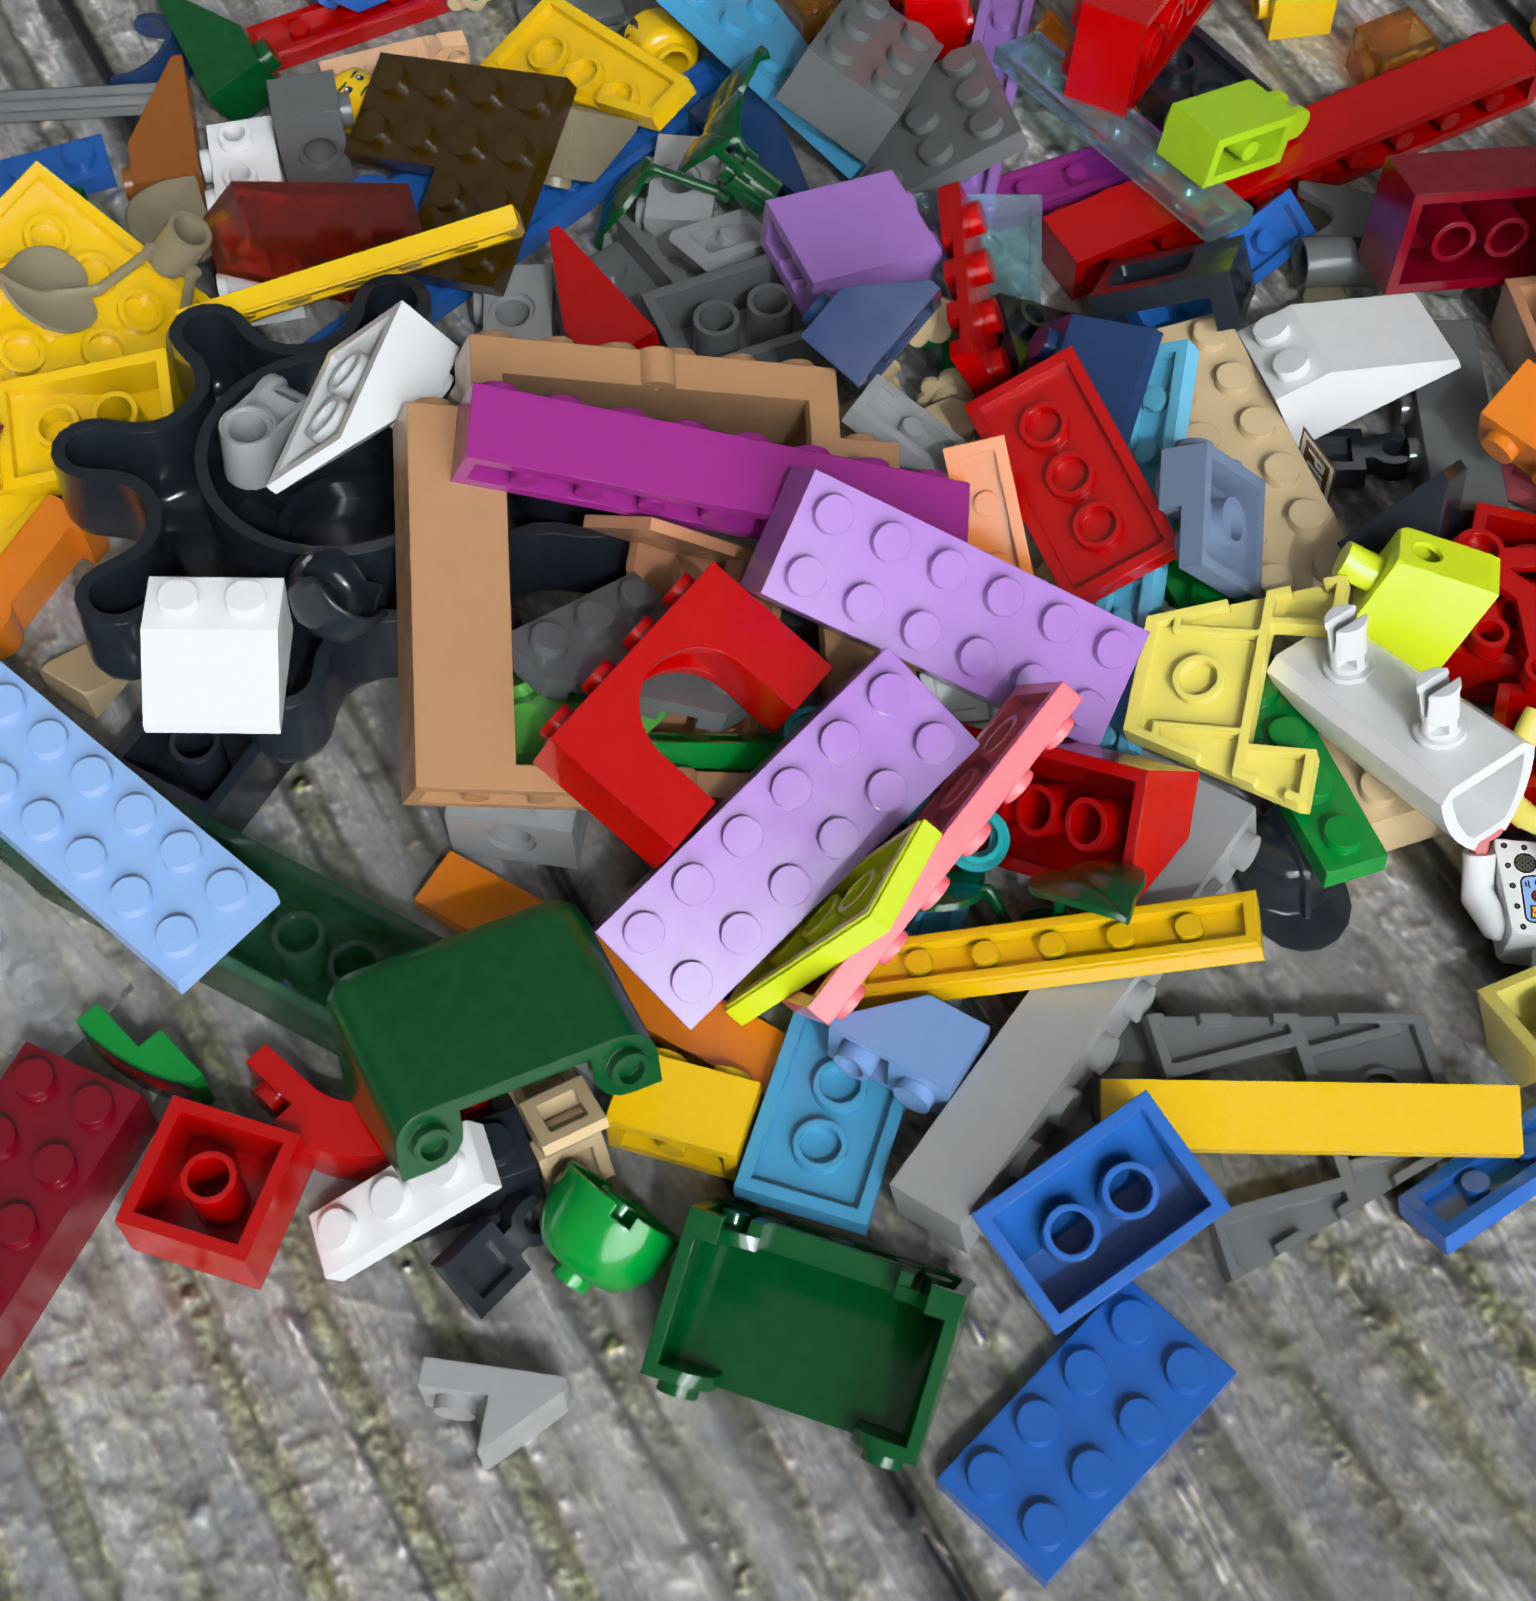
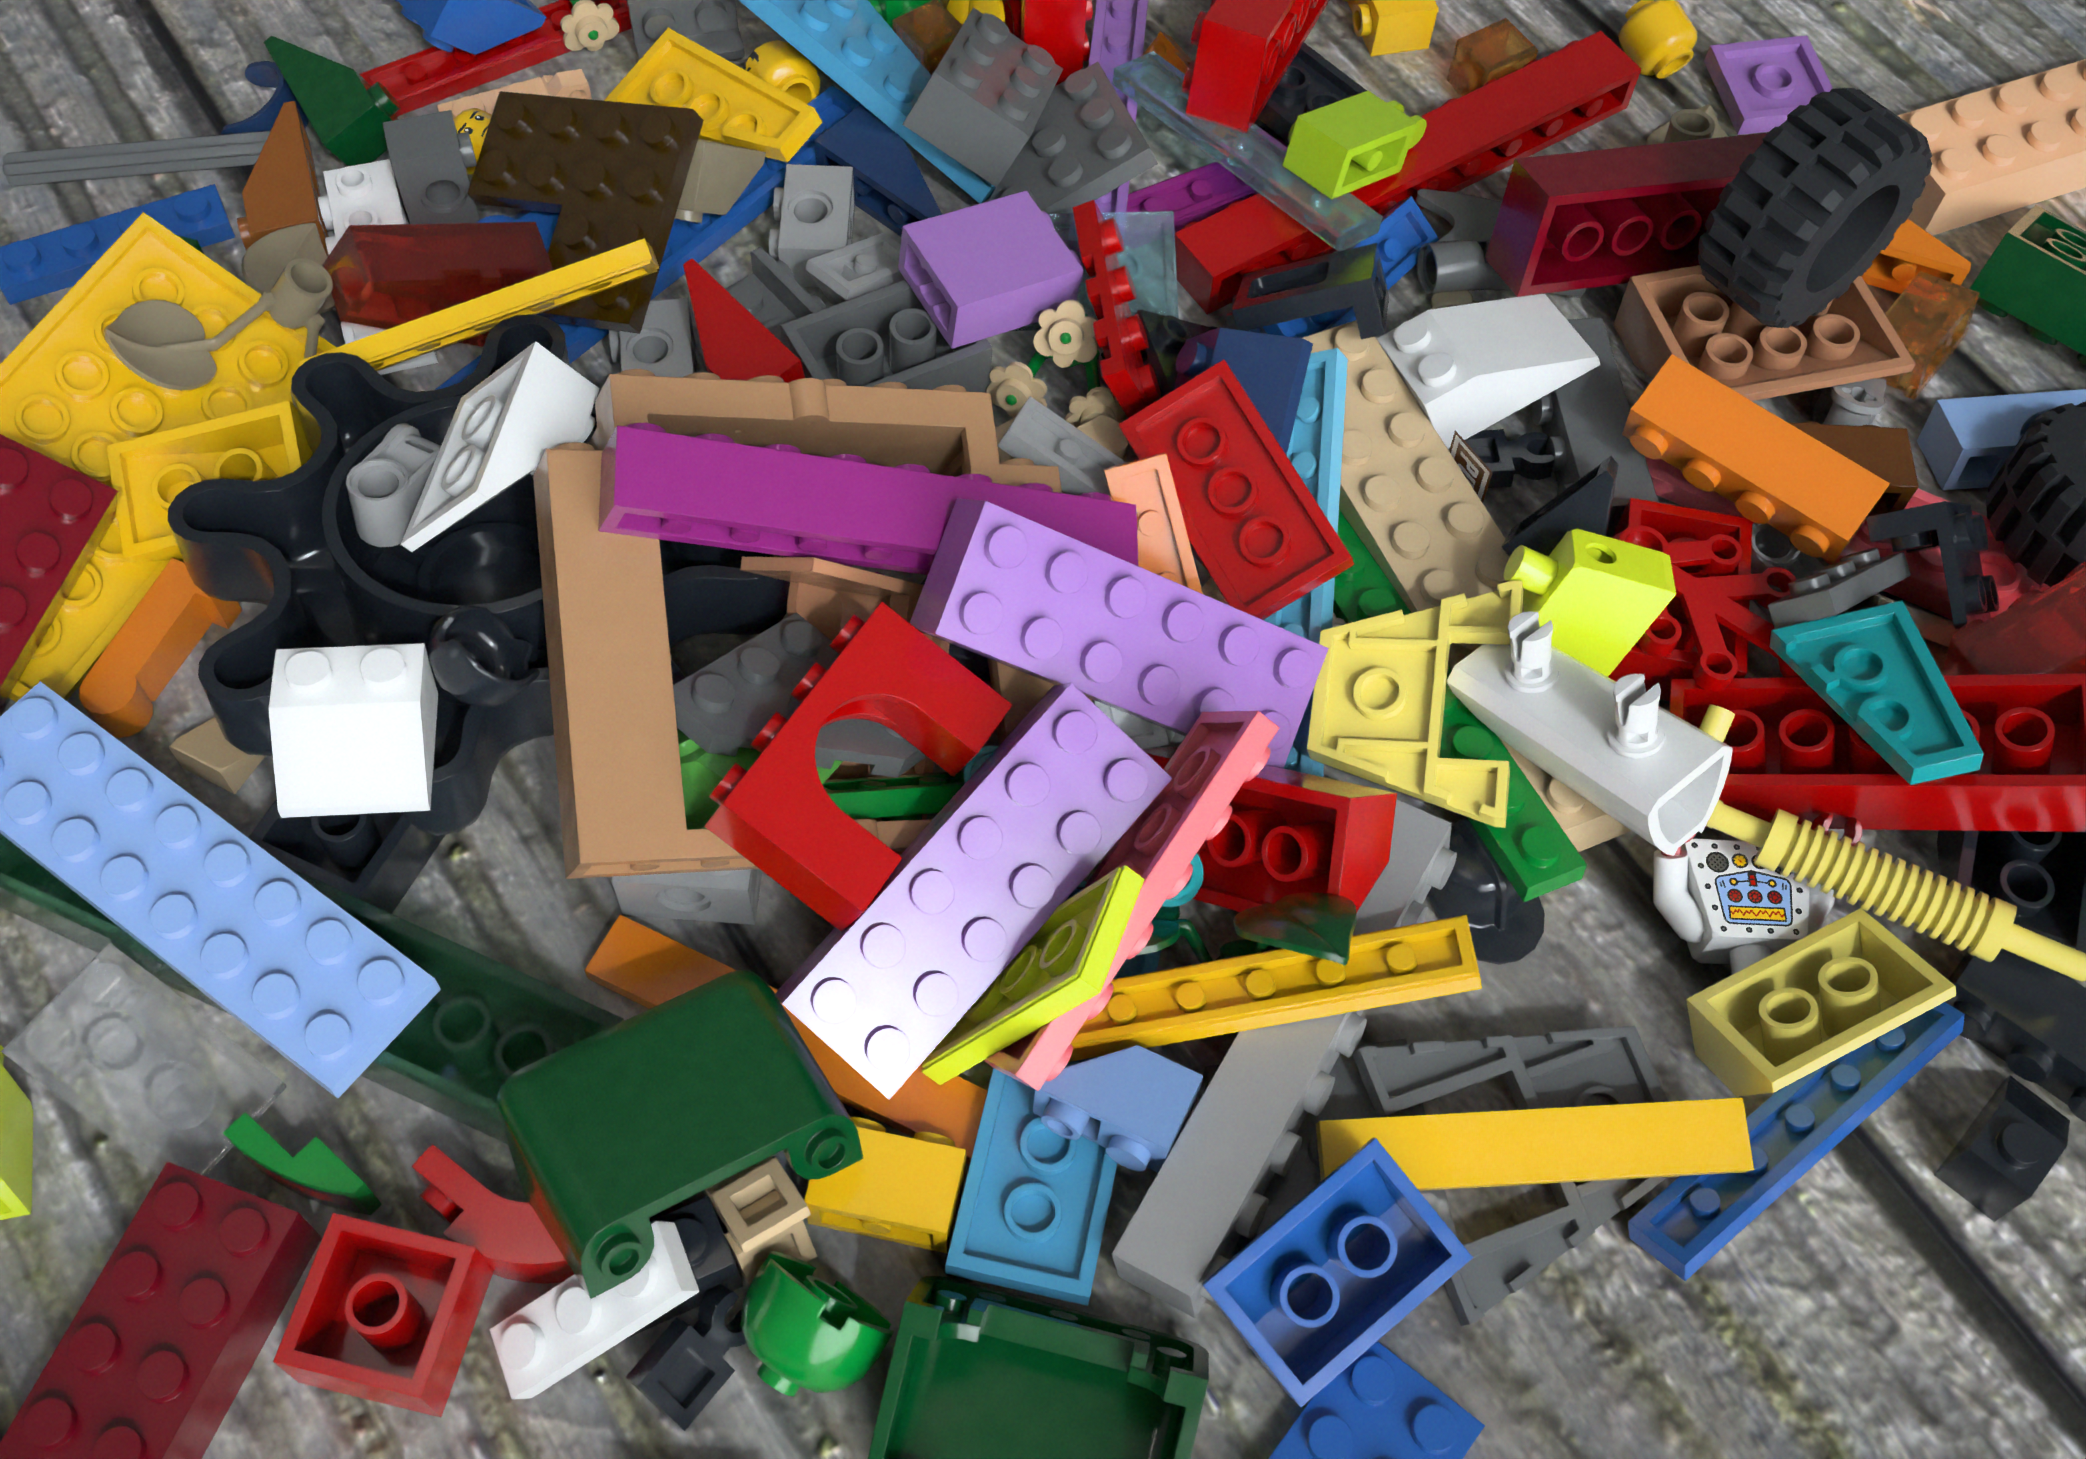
camera: 10 degrees left, 0 degrees up
dark green plant [594,45,783,251] -> none
dark blue slope [800,280,942,392] -> none
sand blue plate [1155,438,1266,603] -> none

